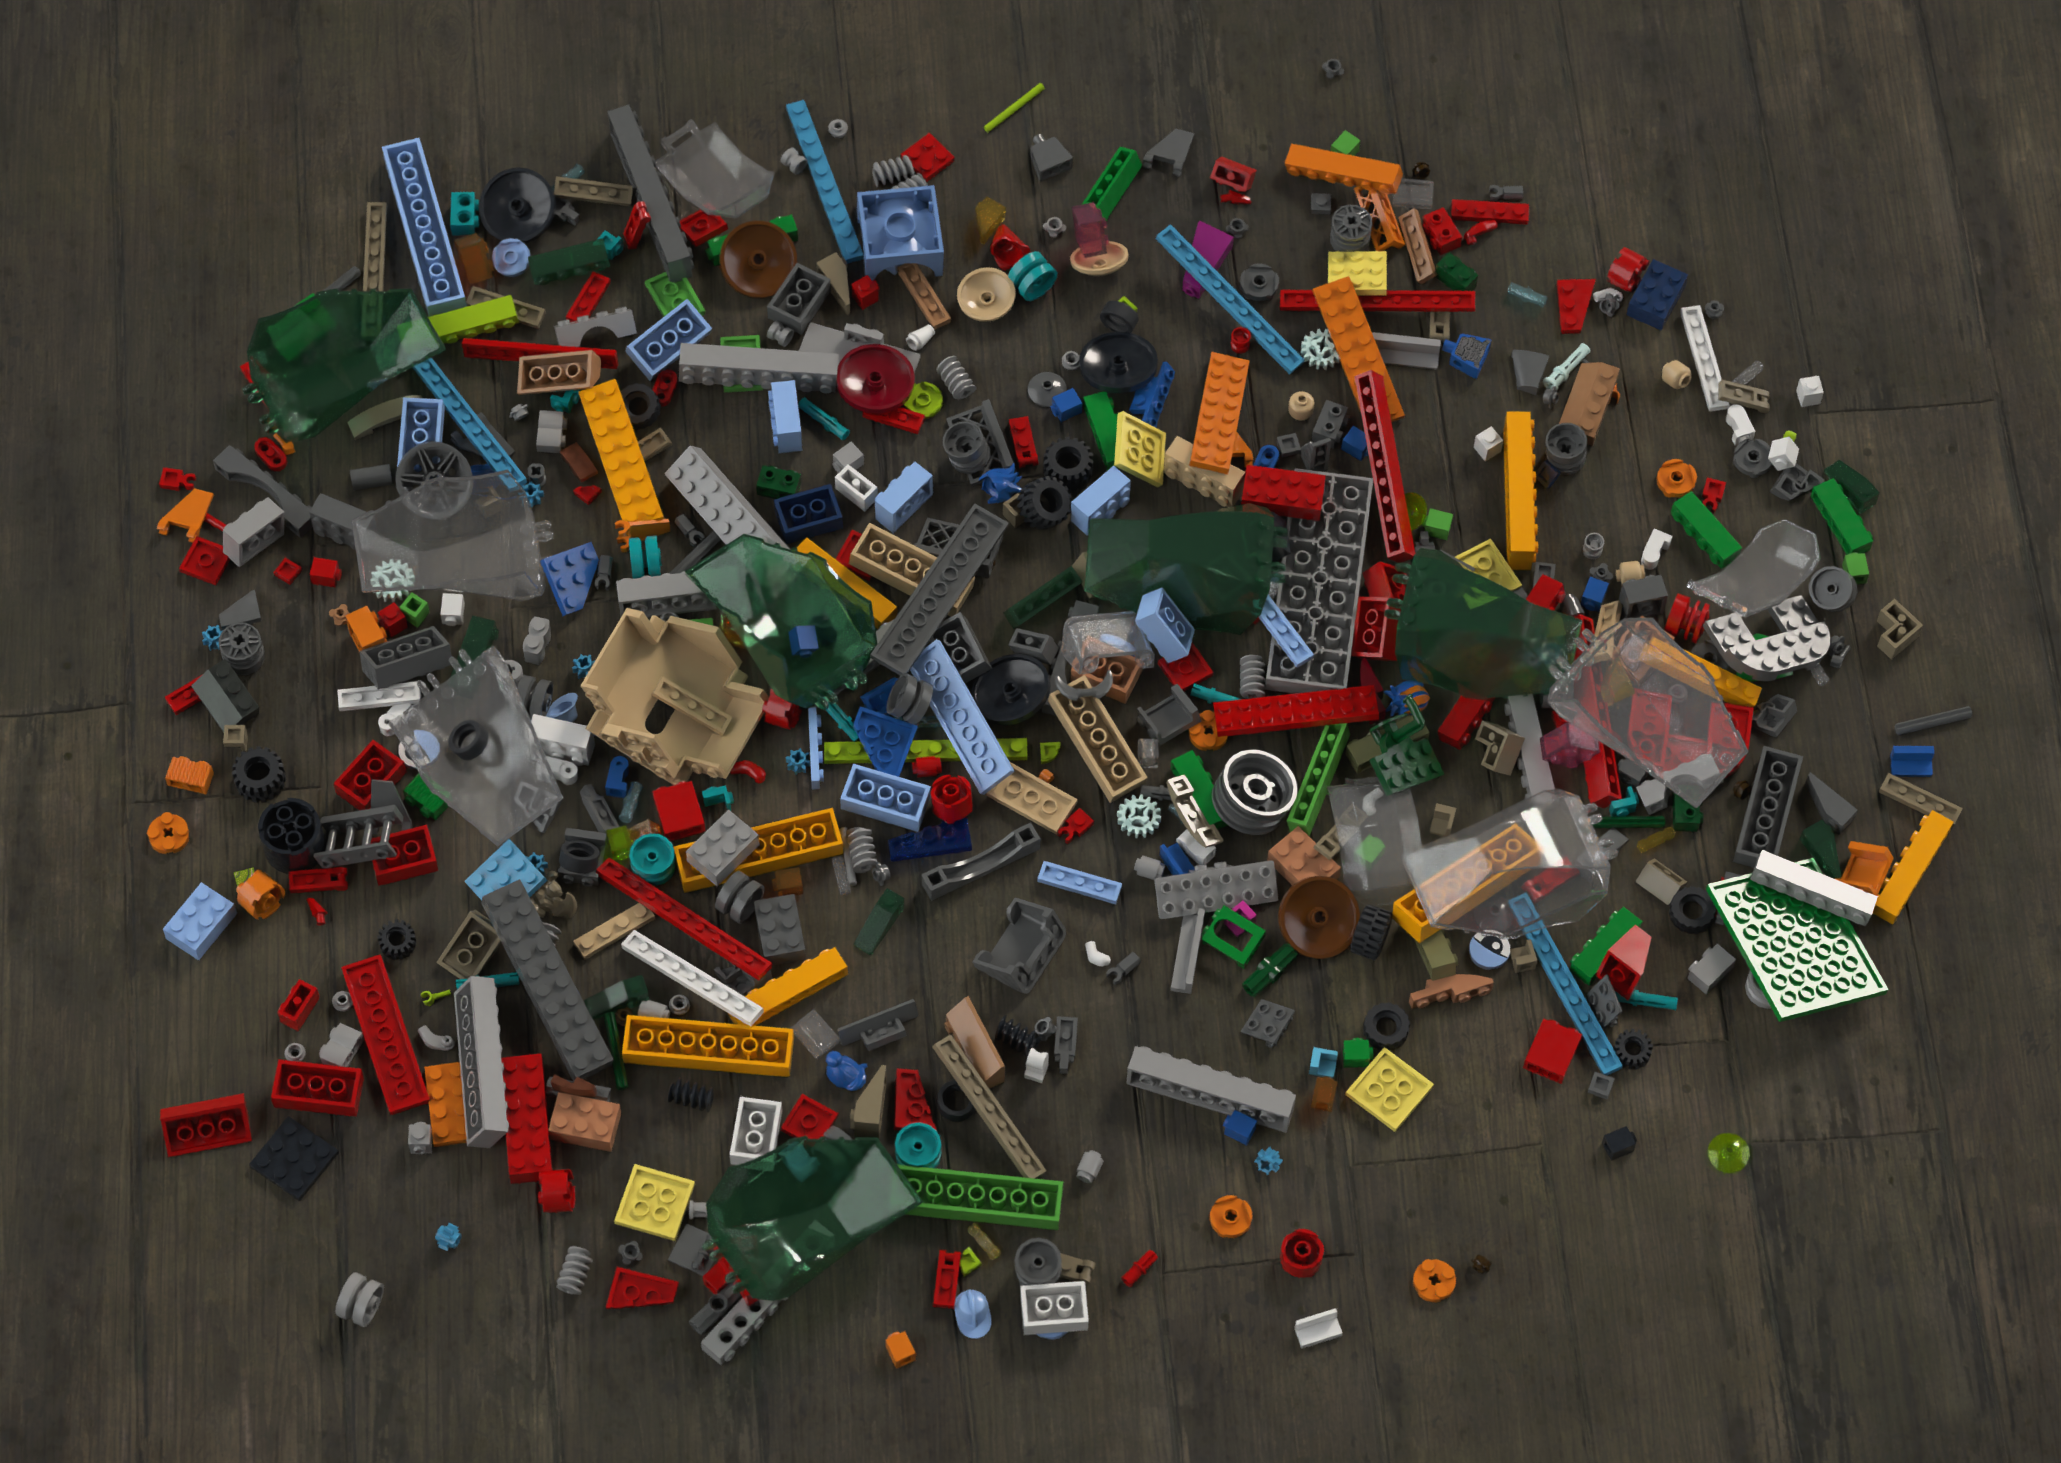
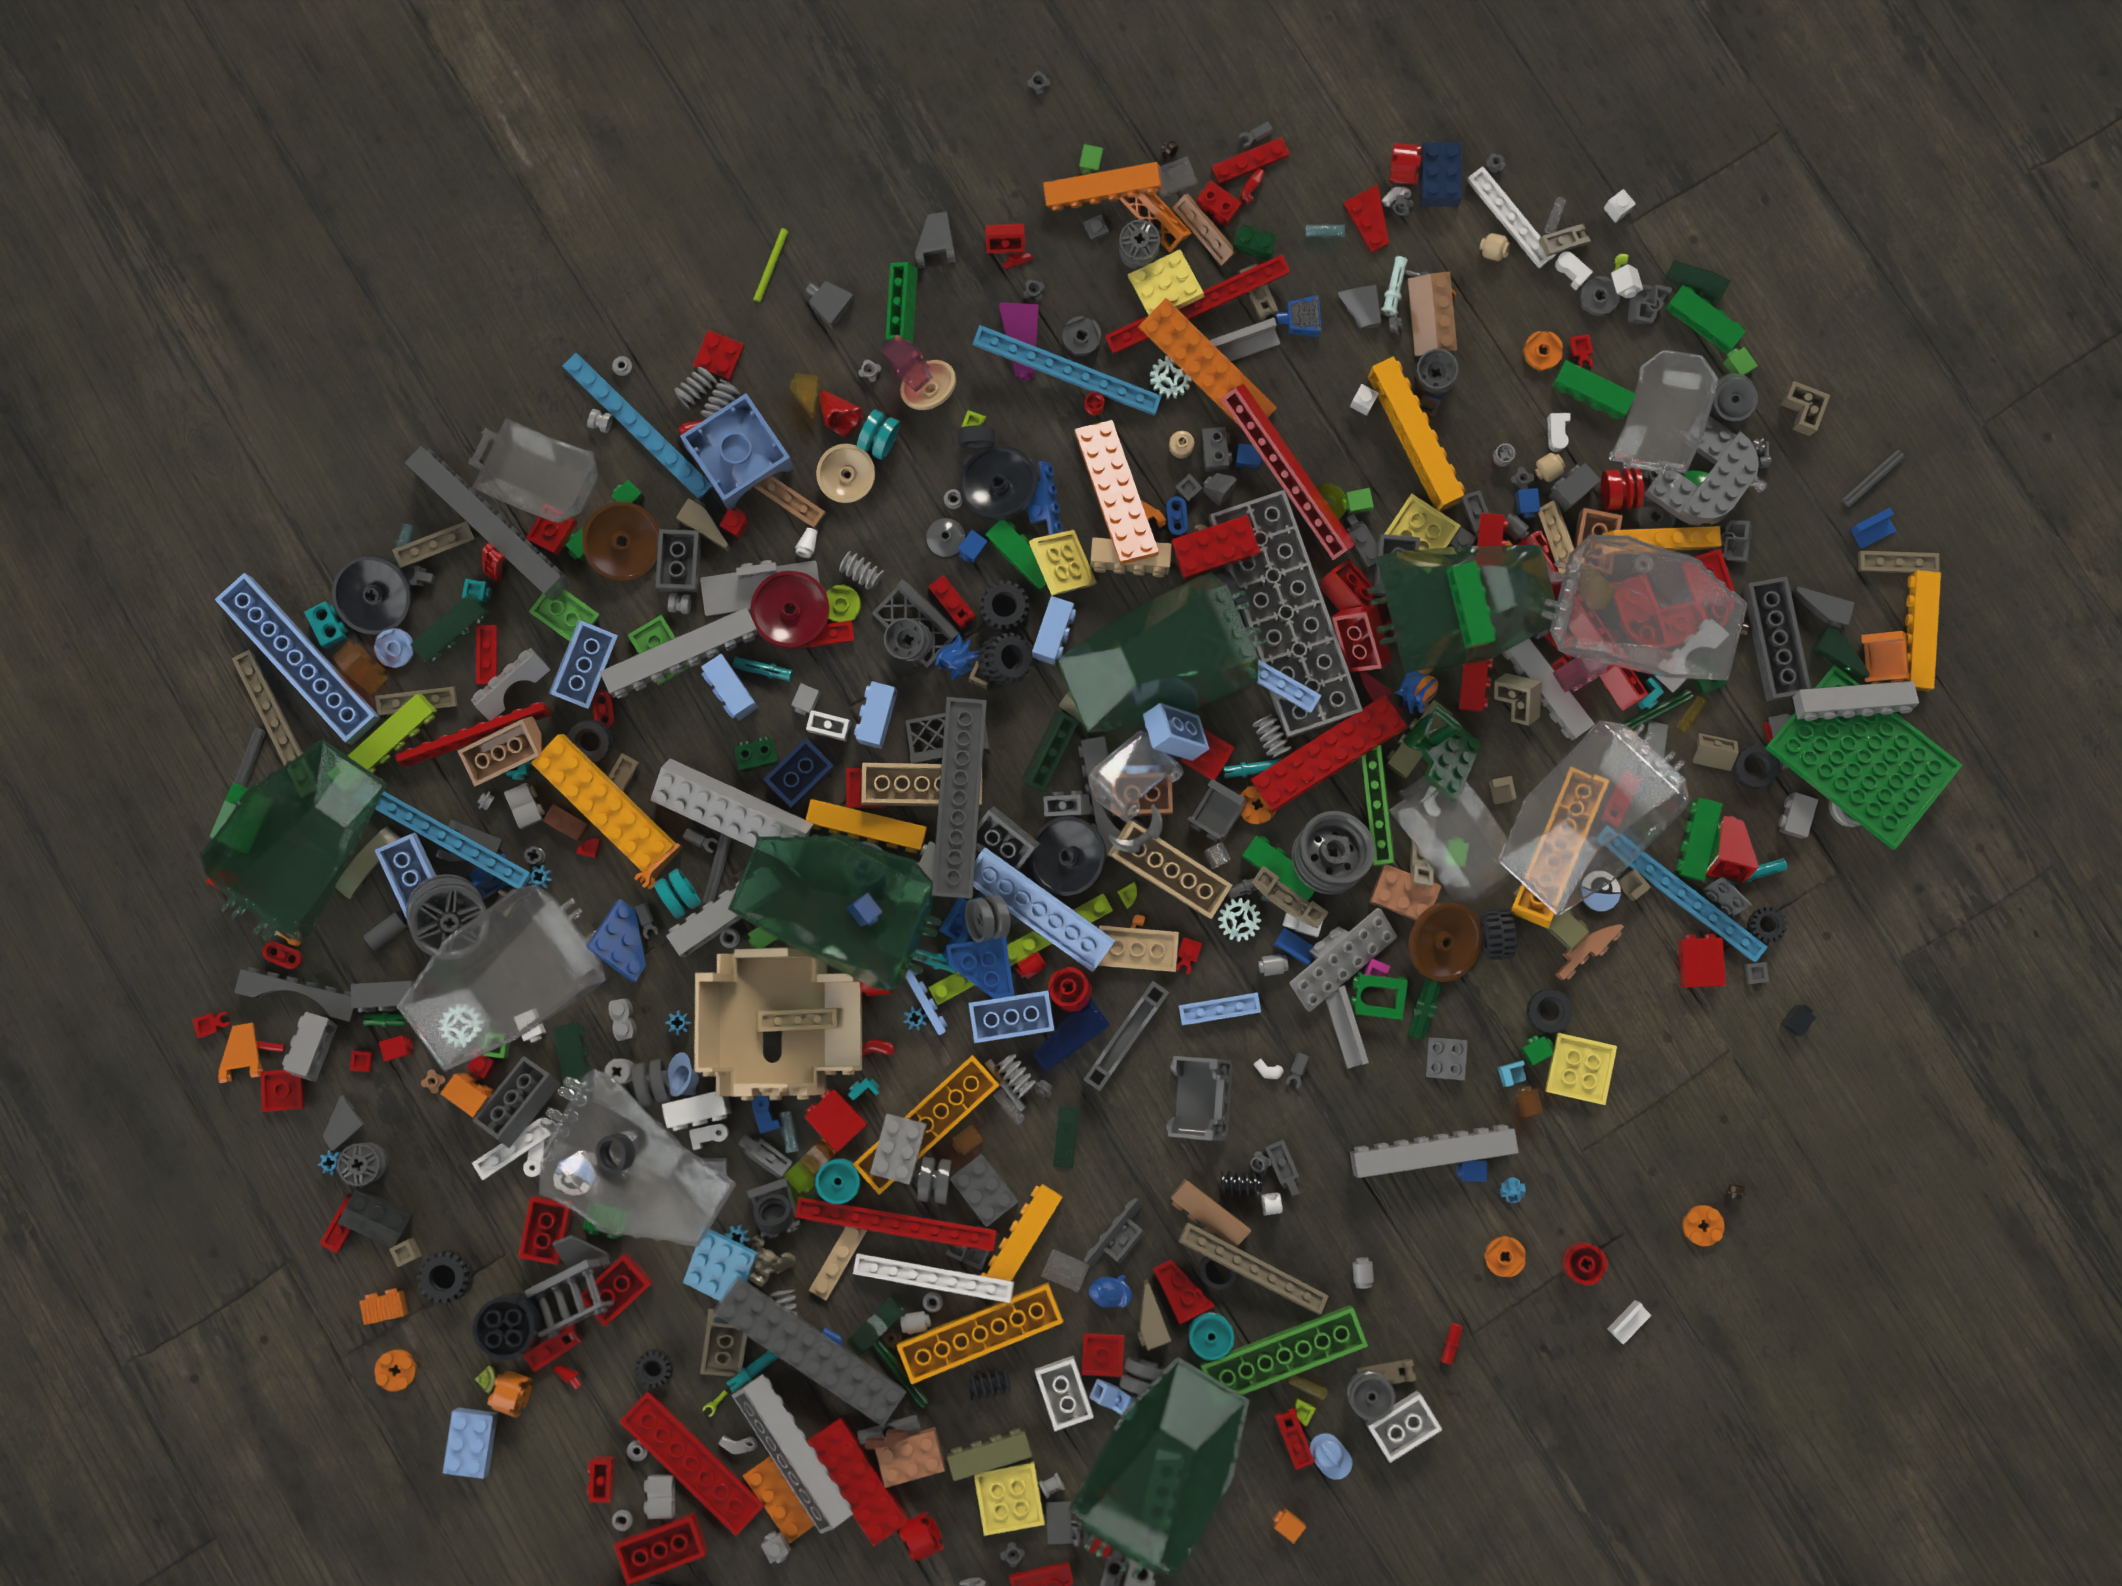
camera: 25 degrees left, 20 degrees up
clear neon green dish [1708,1133,1750,1173] -> none
none -> green pin [363,1012,407,1028]
none -> olive brick [947,1428,1032,1481]
none -> green brick [1446,561,1496,649]

